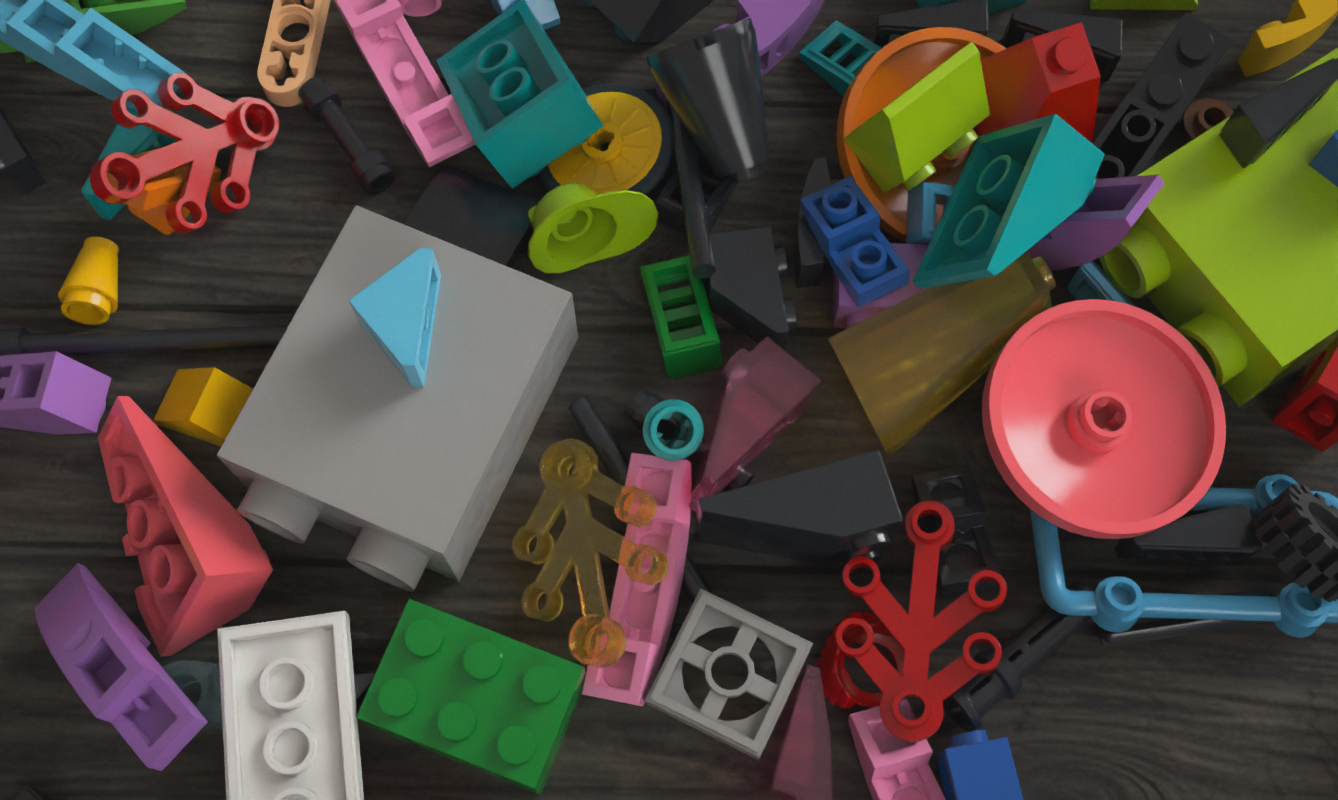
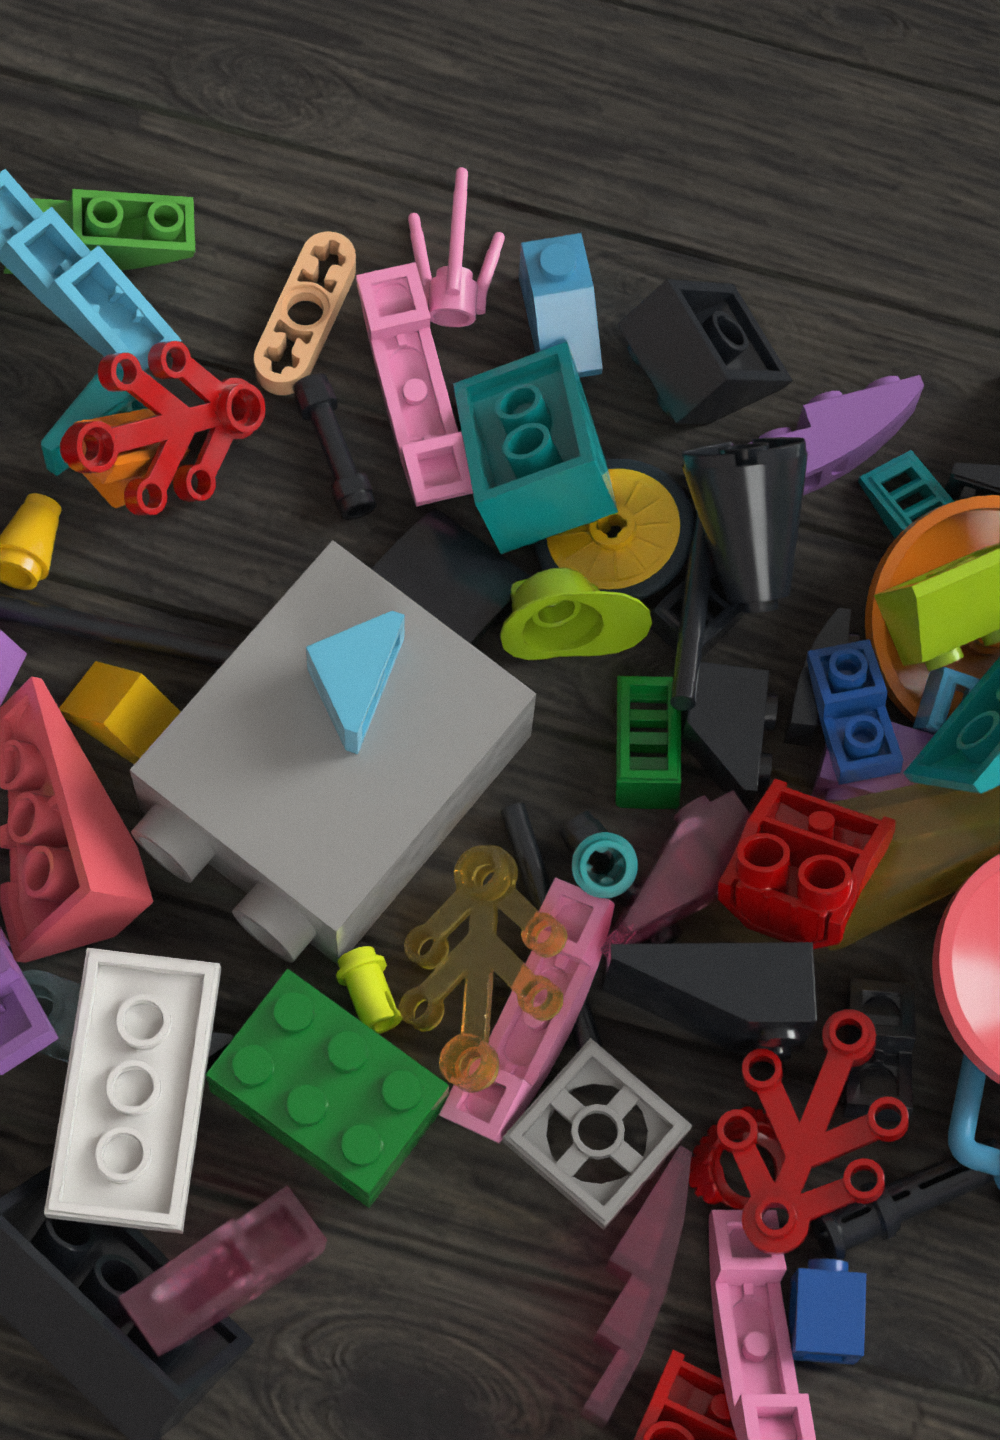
camera: 10 degrees right, 0 degrees up
none -> neon yellow pin [336,946,403,1034]
none -> red slope [718,779,896,949]

